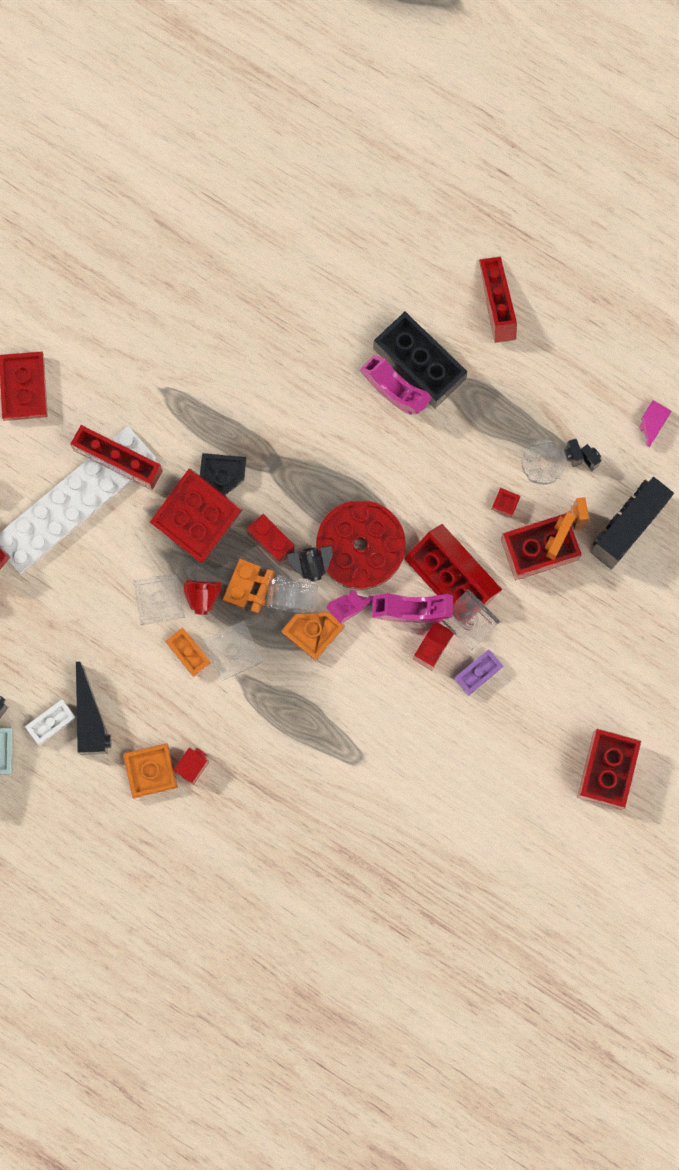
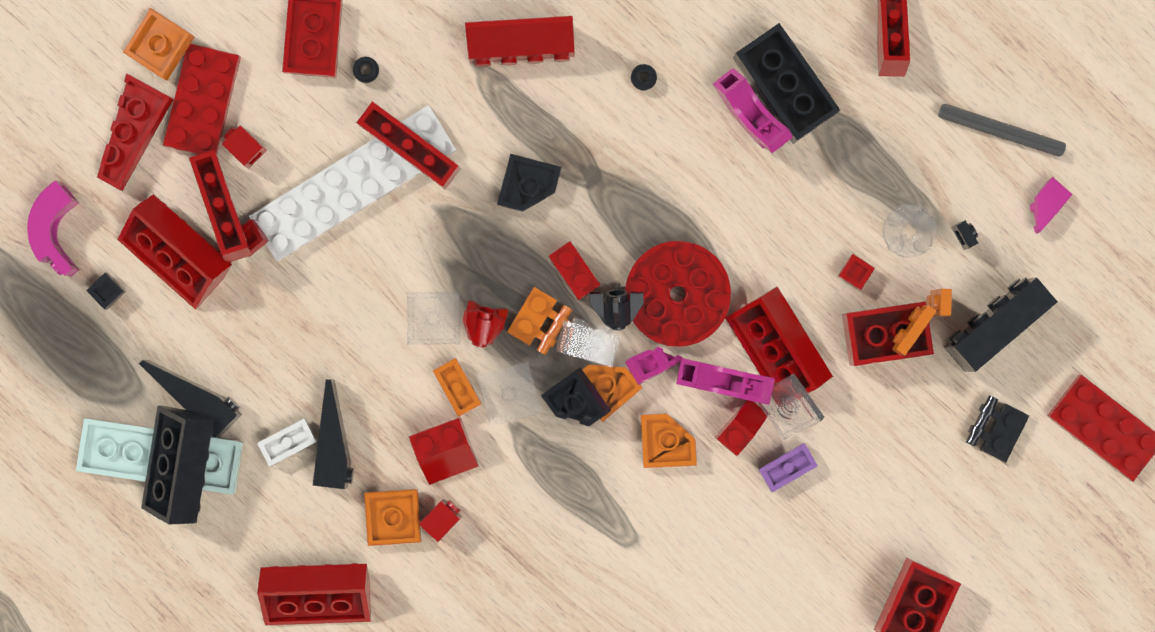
camera: 10 degrees right, 10 degrees up
red plate [150,469,243,563] -> none
black plate [564,438,584,467] -> none
none -> red slope [257,563,371,626]
none -> black plate [353,56,379,83]
none -> red slope [408,417,479,485]
none -> red slope [465,16,575,67]
none -> black plate [541,367,611,427]
none -> black plate [631,64,657,91]
none -> orange plate [641,413,697,468]
none -> dark grey axle [938,104,1066,157]
none -> black plate [965,395,1030,463]

